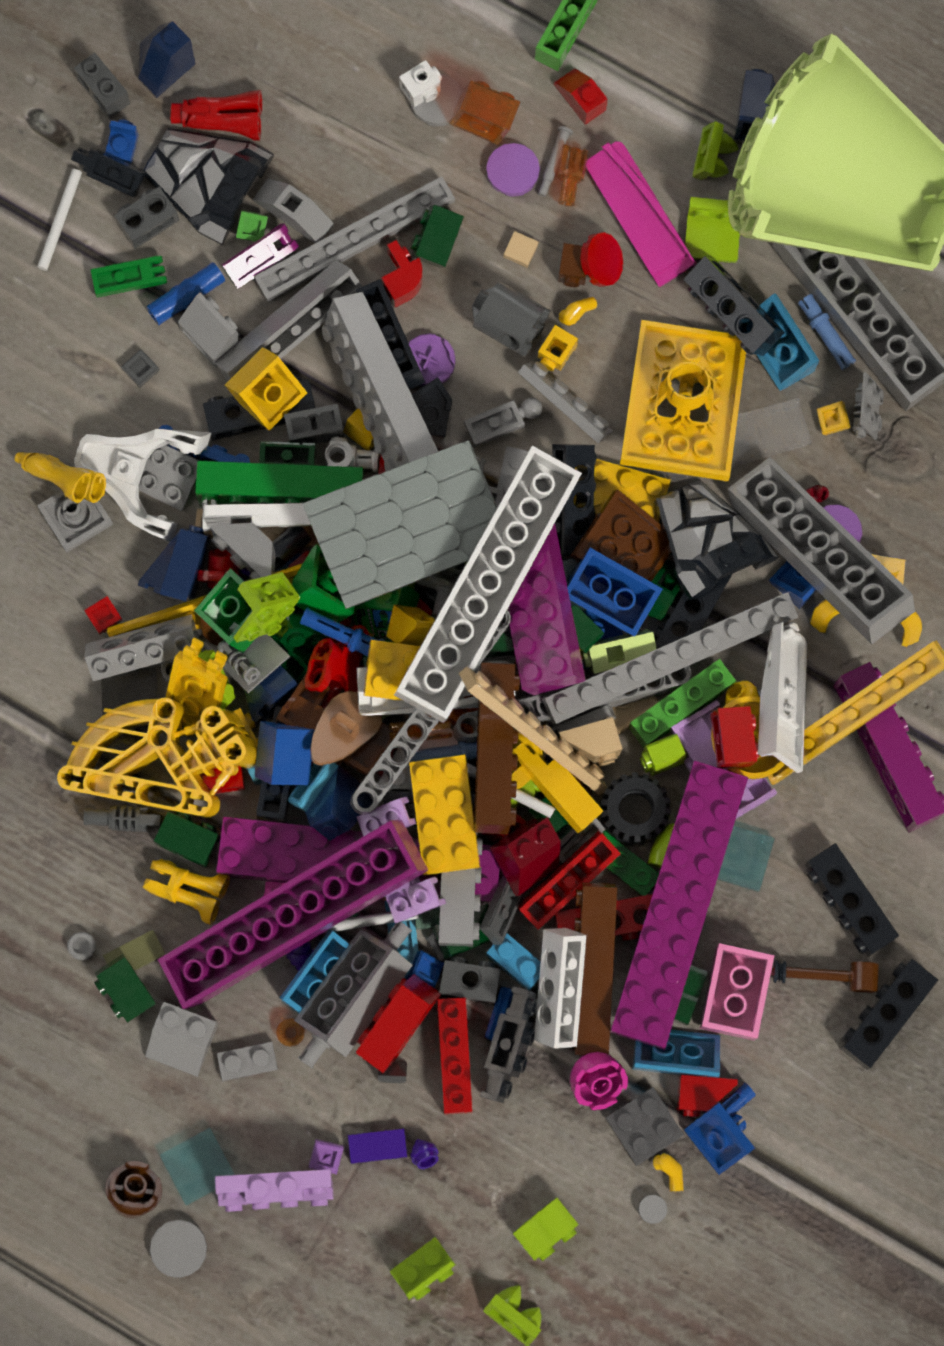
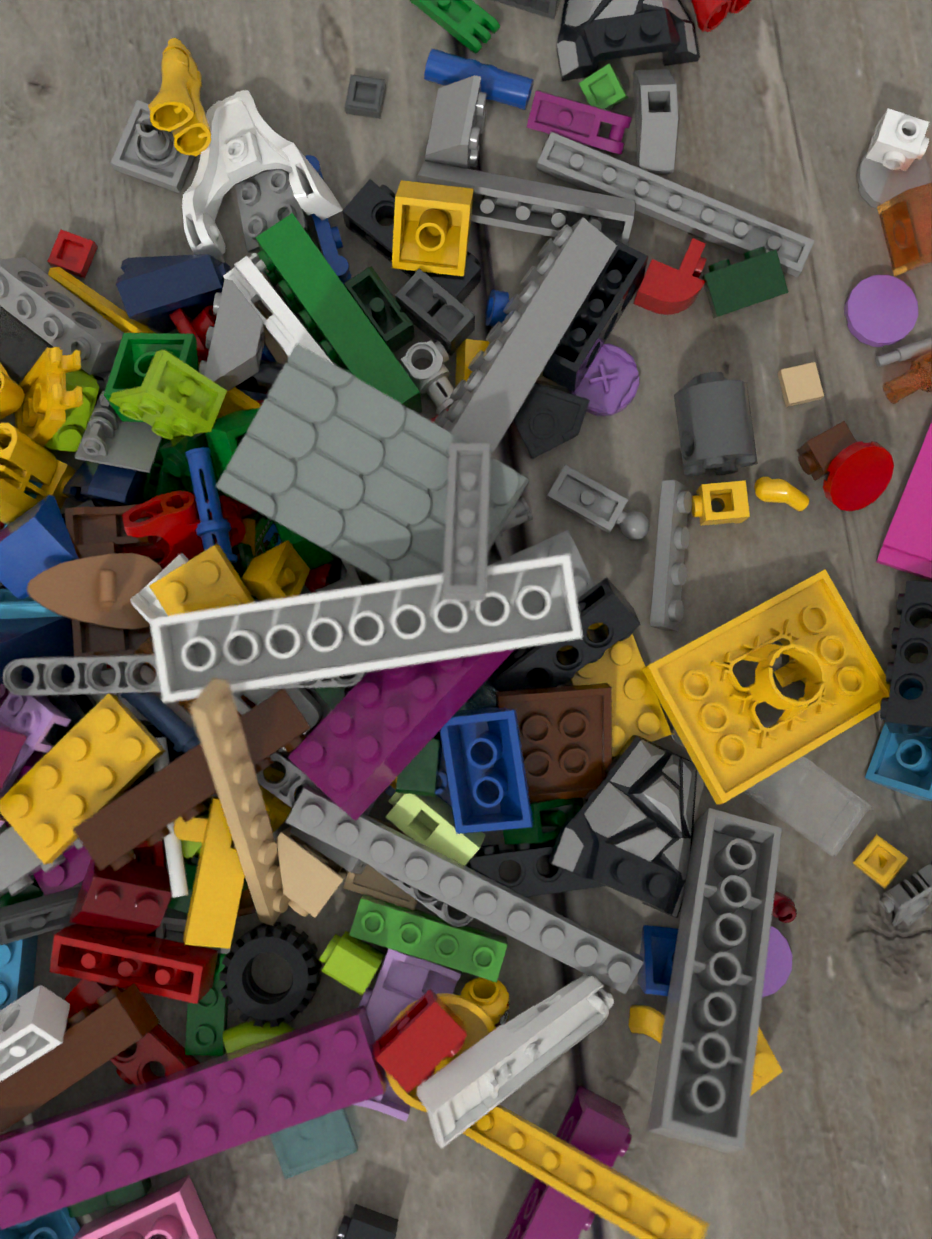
camera: 55 degrees right, 5 degrees up
none -> light grey plate [442,443,491,601]
none -> blue tile [485,289,509,327]

